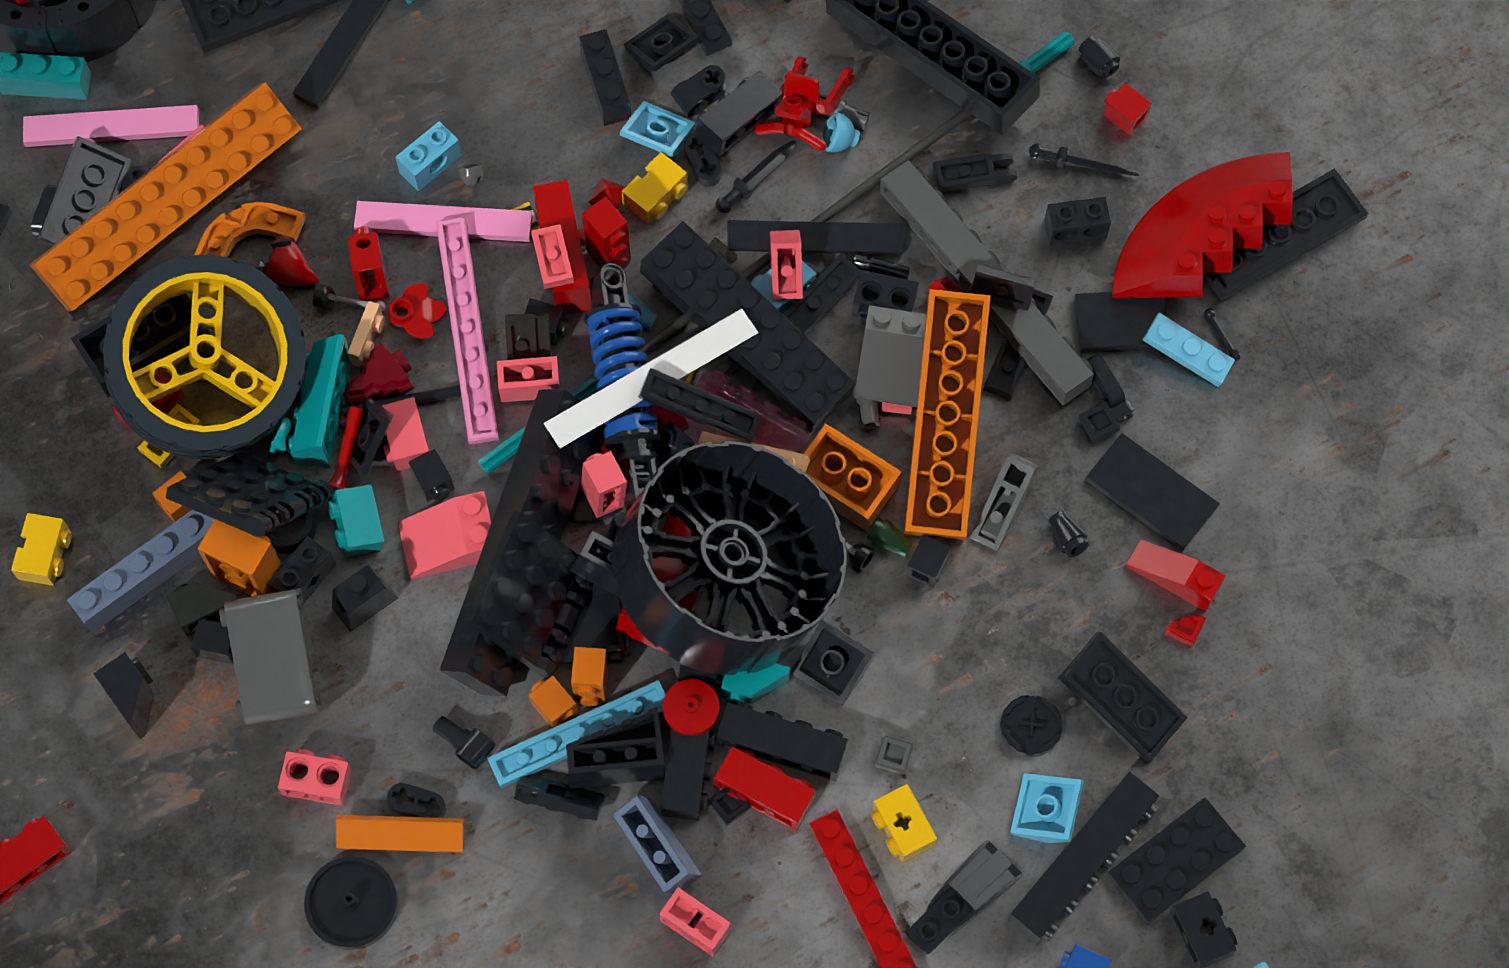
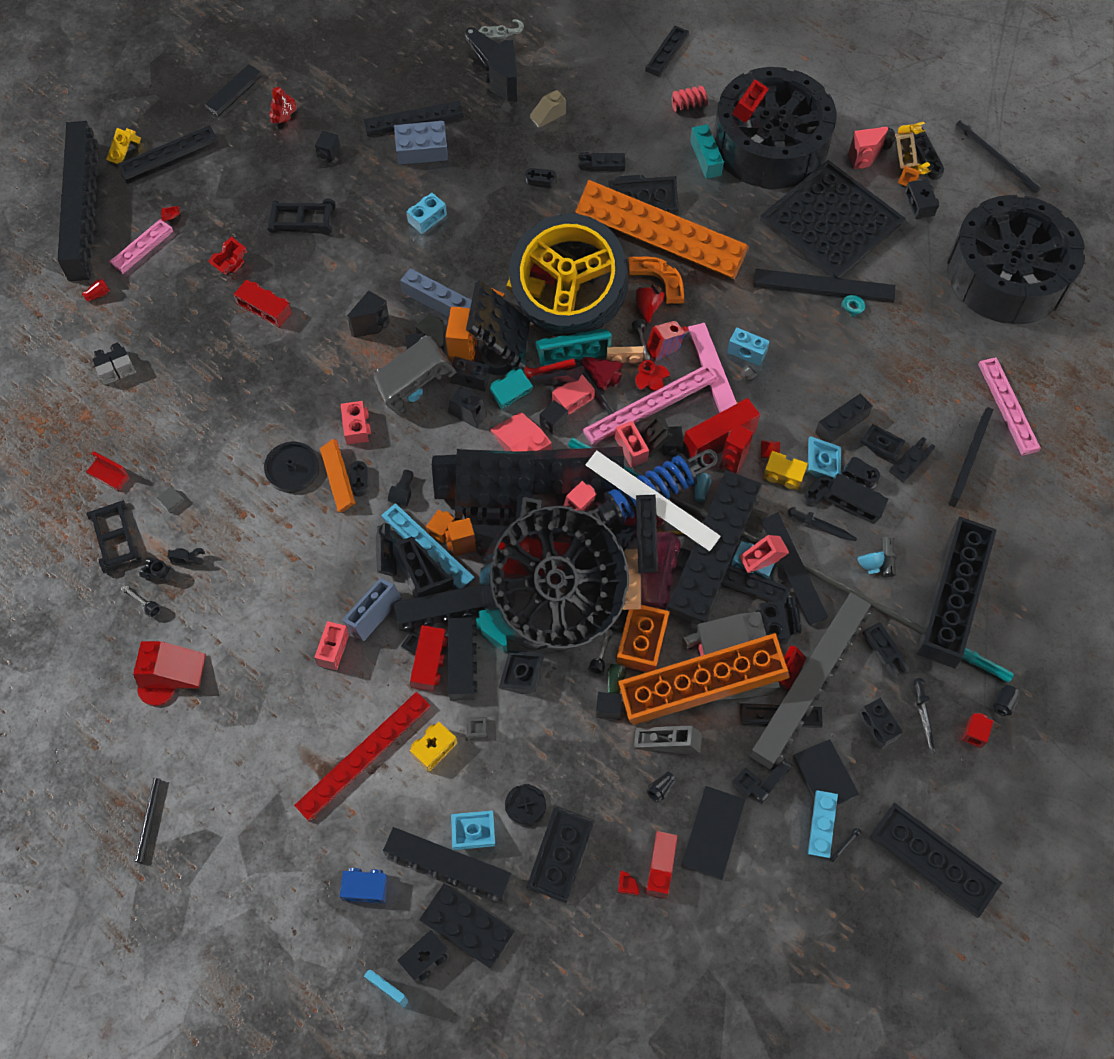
camera: 70 degrees right, 5 degrees down
yellow brick [11,513,71,586] -> none
bright pink tile [23,105,199,147] -> none
teal piece [269,417,292,454] -> none
coral plate [531,224,574,289] -> none
red piece [663,679,720,736] -> none
red piece [755,56,855,151] -> none
black piece [907,840,1022,955] -> none
black hinge [971,265,1036,311] -> none
red brick [1112,152,1293,298] -> none

